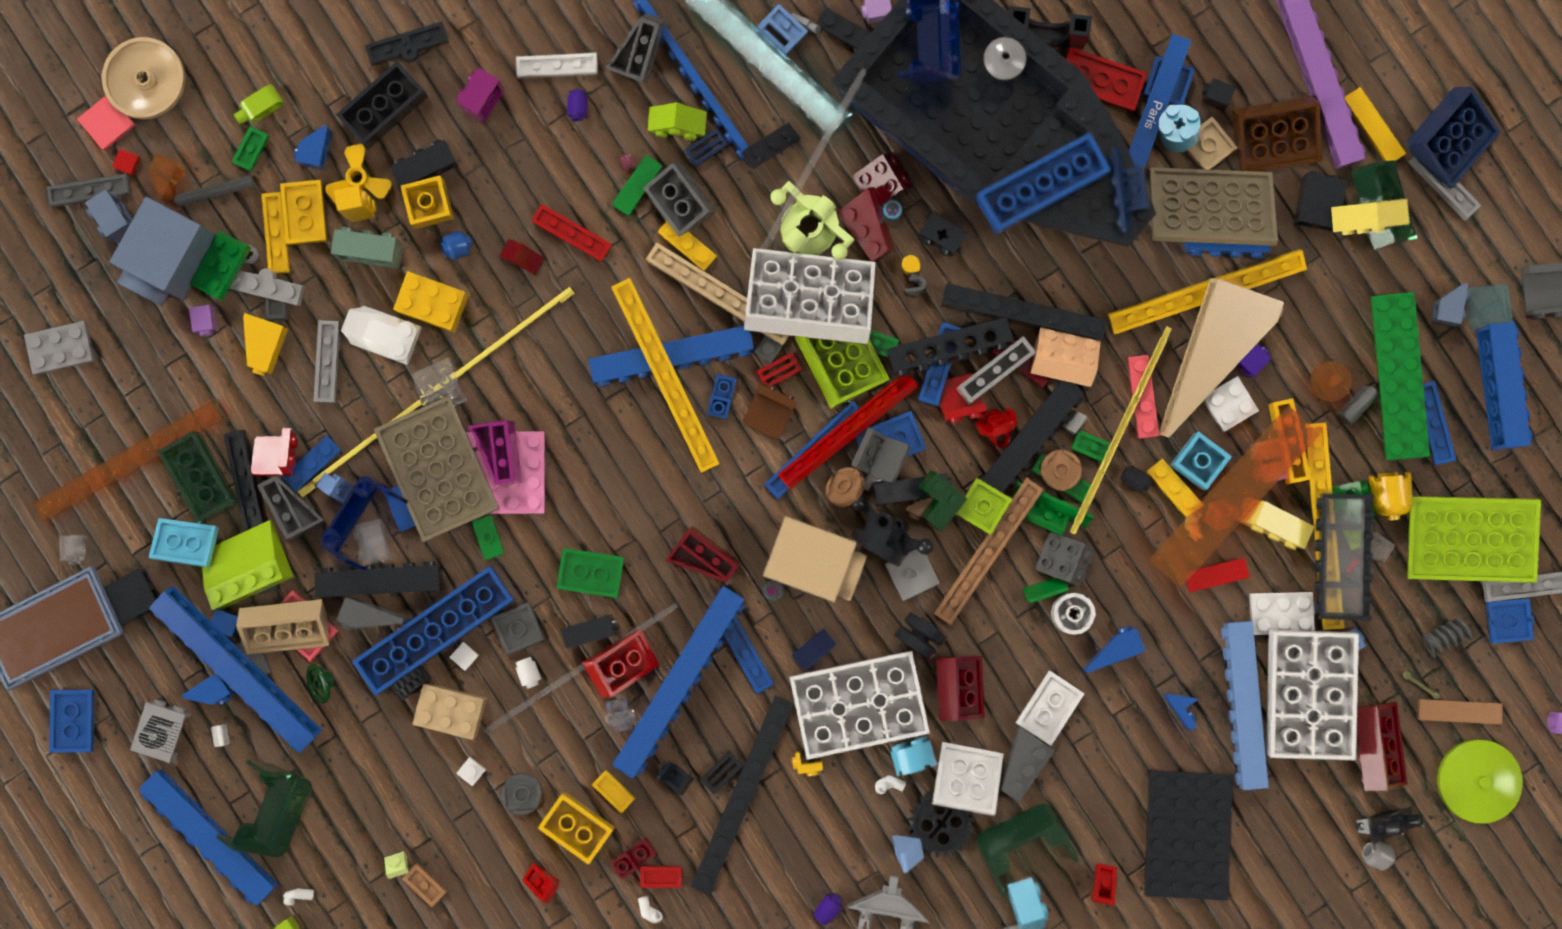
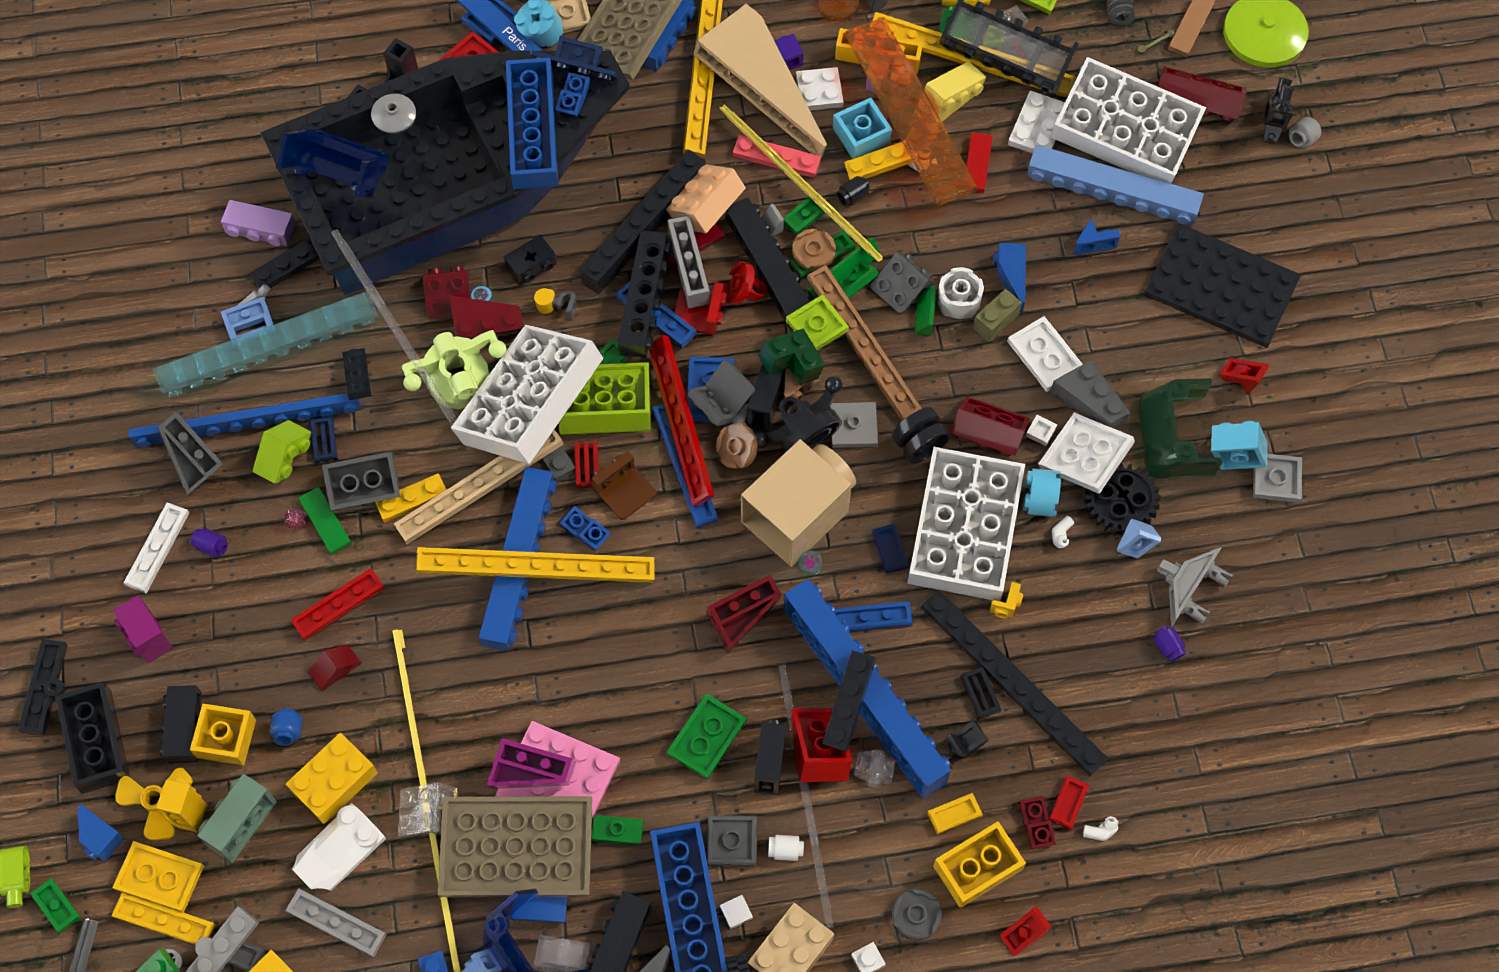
camera: 70 degrees left, 20 degrees down
none -> blue slope [555,72,591,117]
none -> black plate [822,650,877,752]
none -> olive brick [973,289,1022,343]
none -> white plate [1026,415,1057,446]

